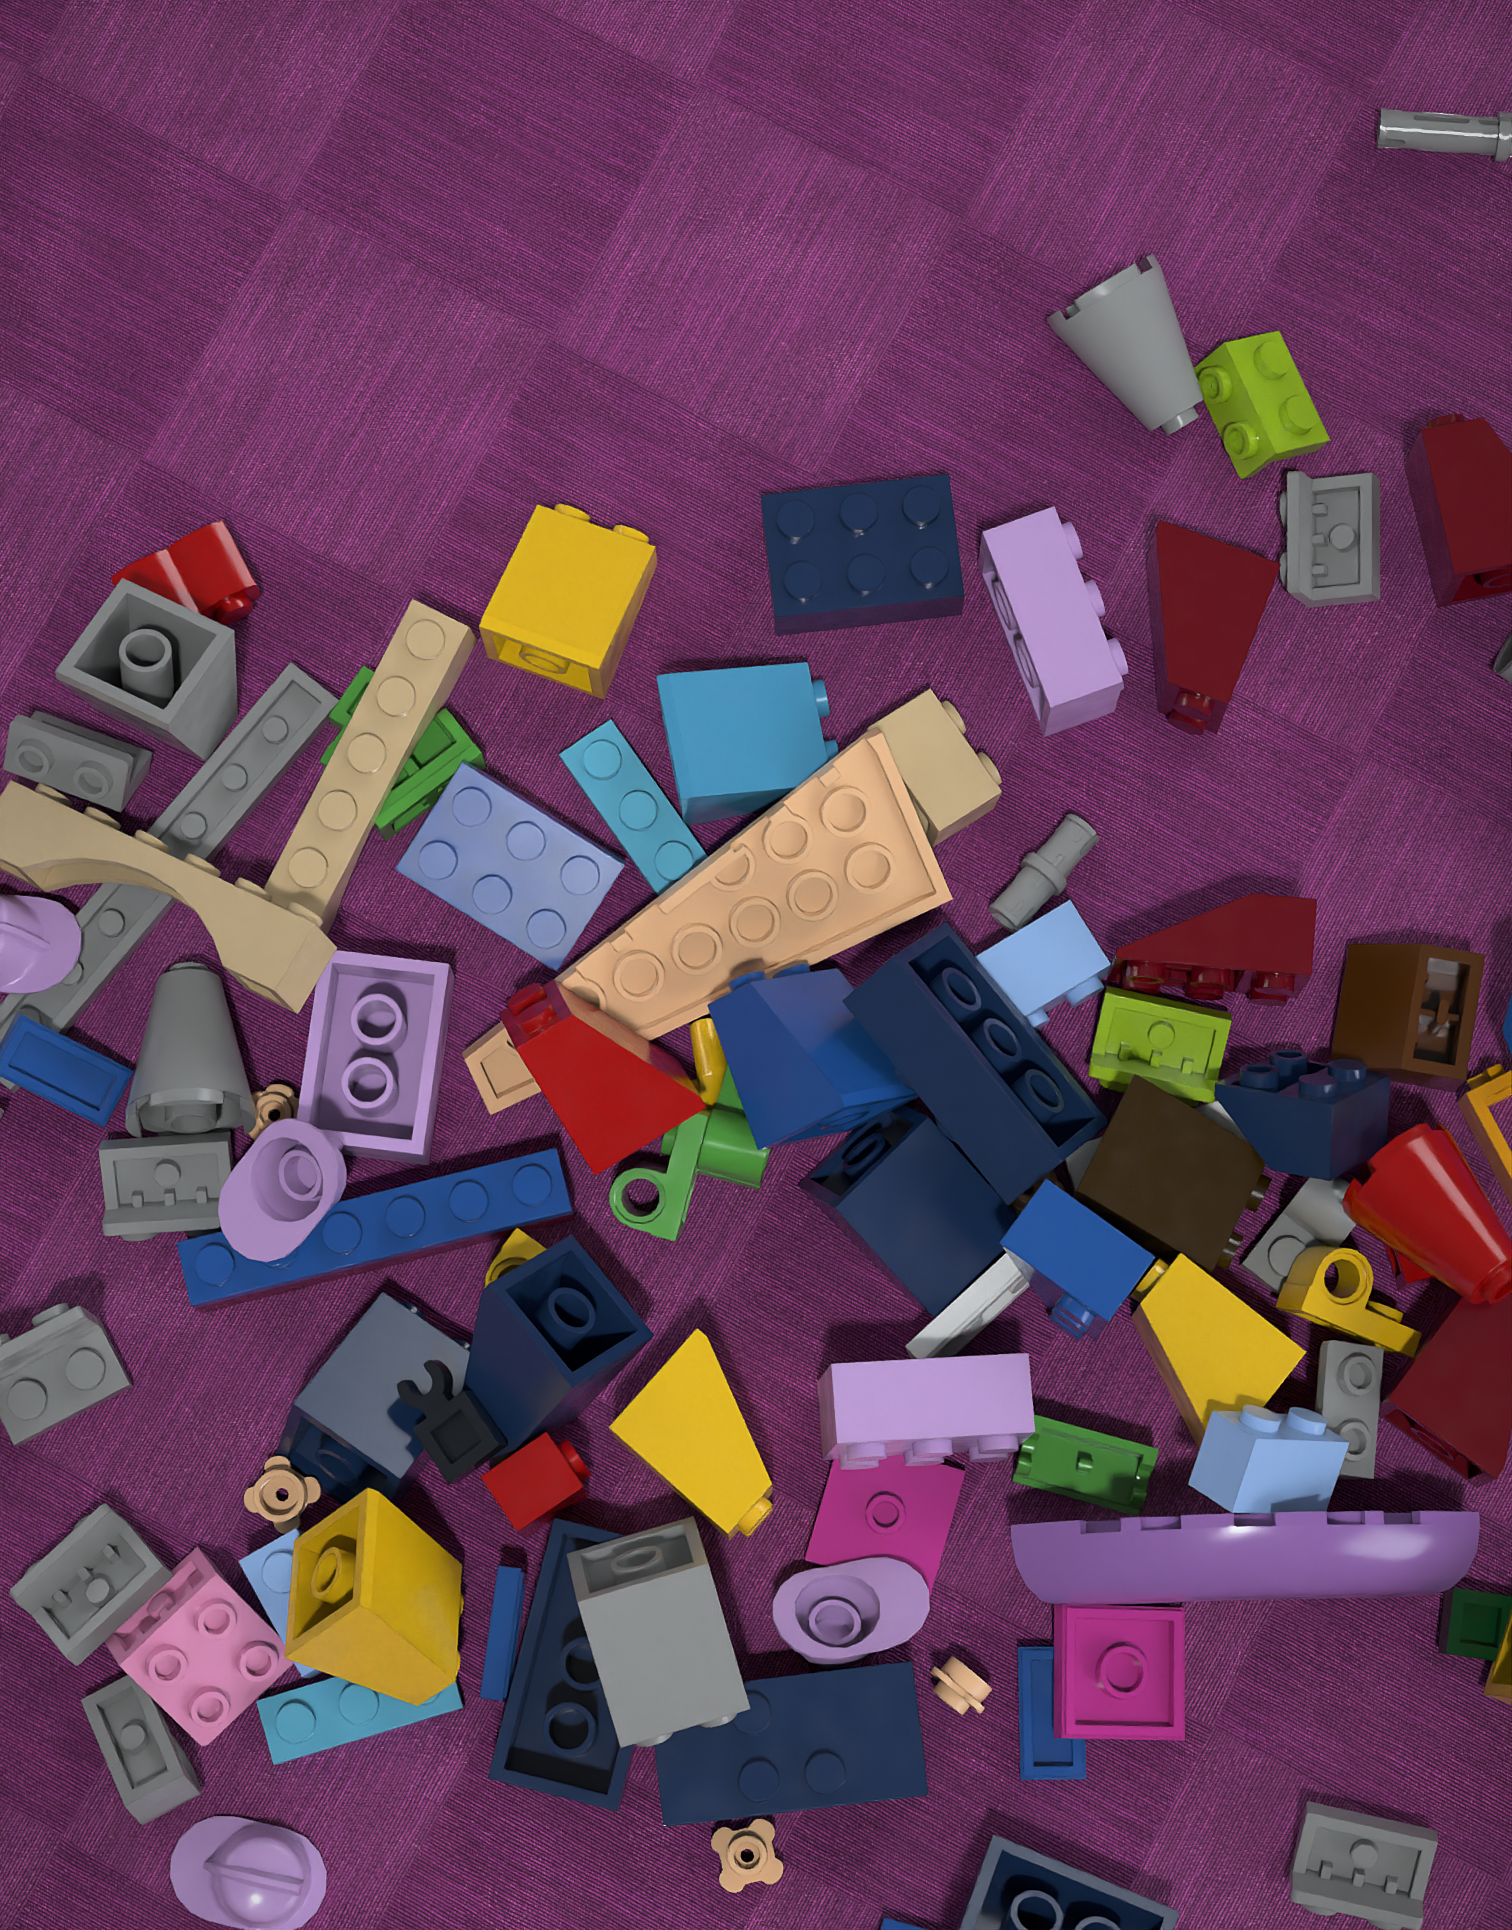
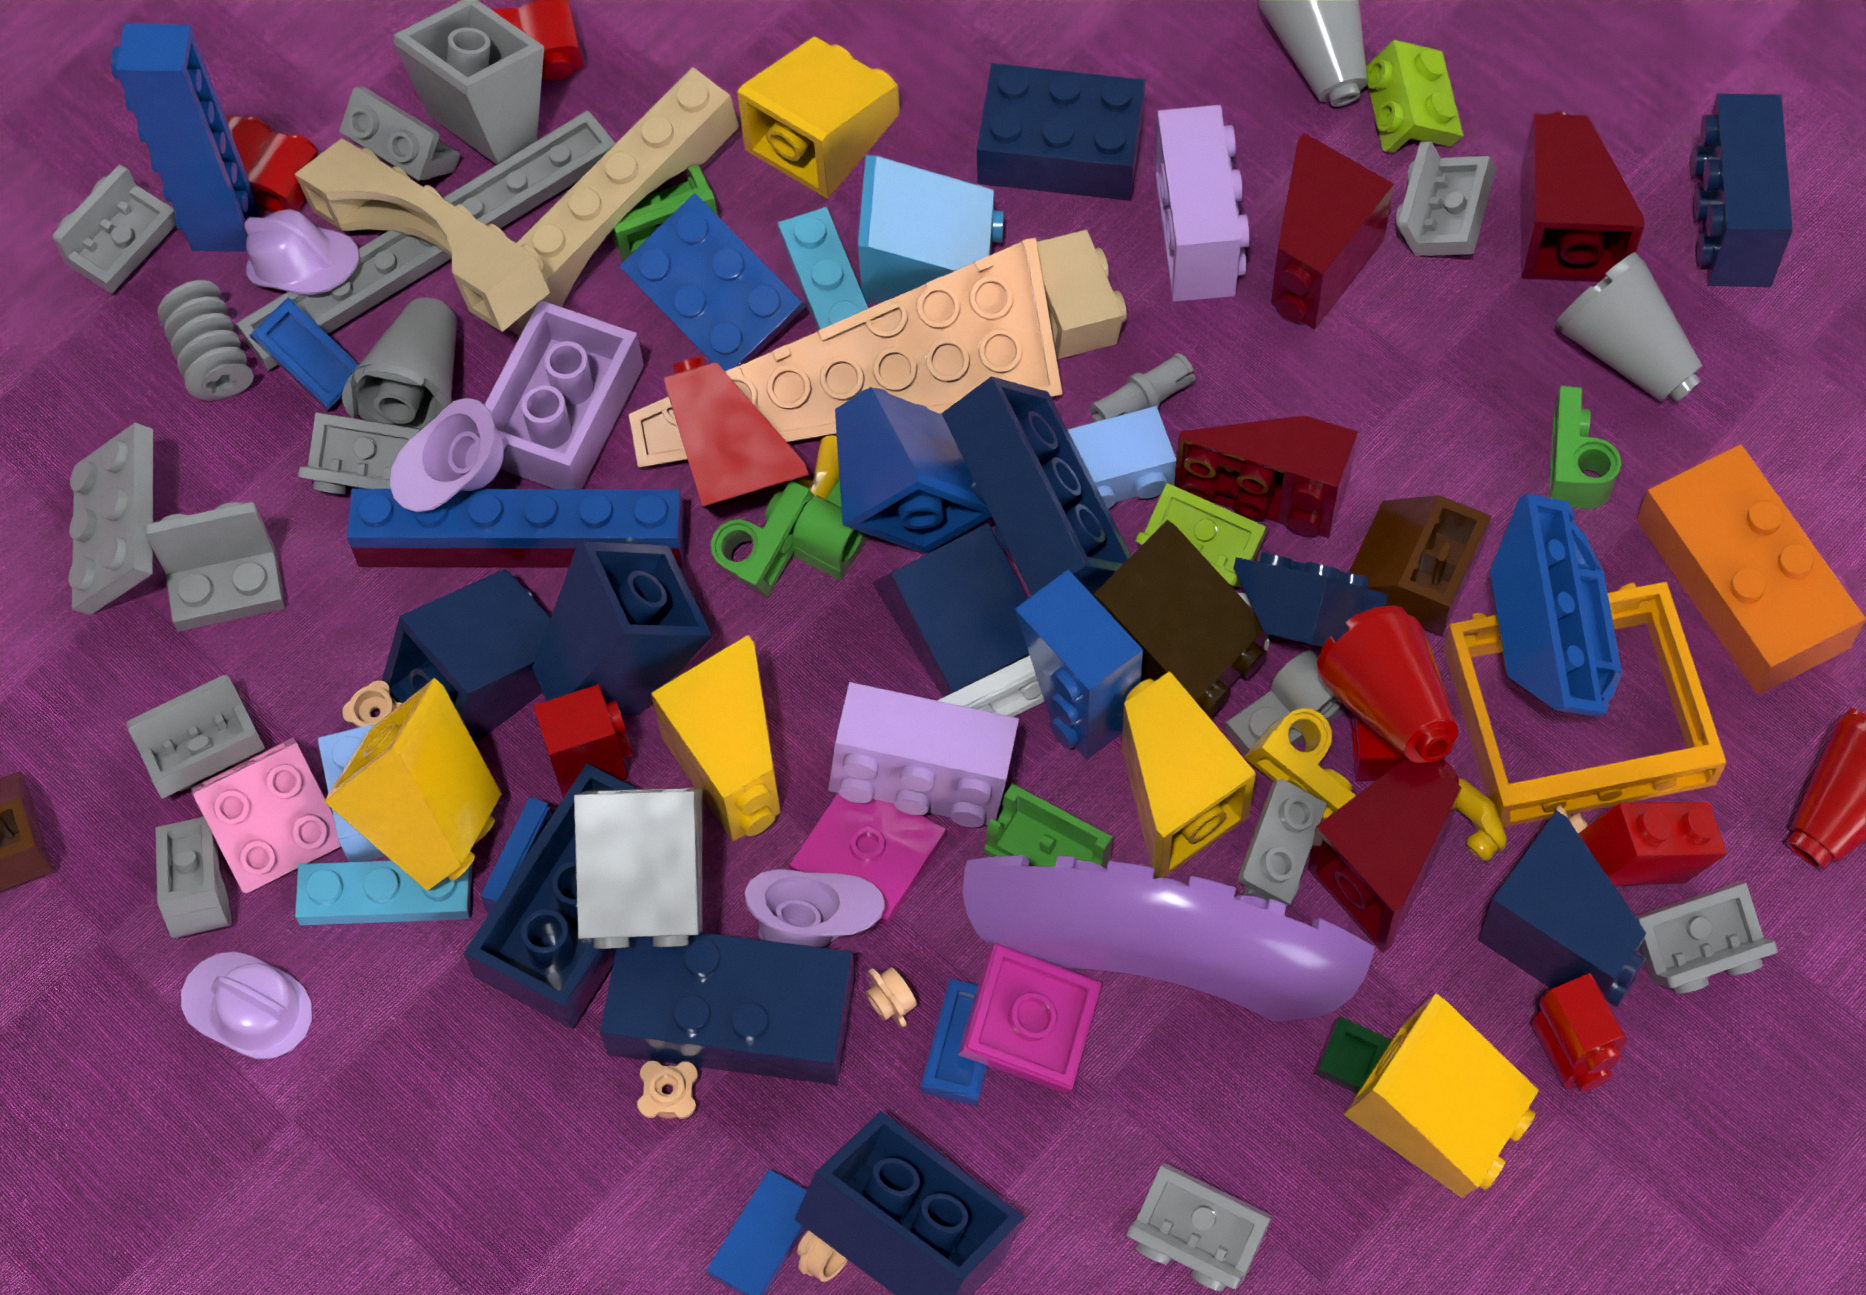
camera: 15 degrees right, 15 degrees down
black plate [397,1360,508,1484] -> none
light blue brick [1188,1405,1350,1514] -> none

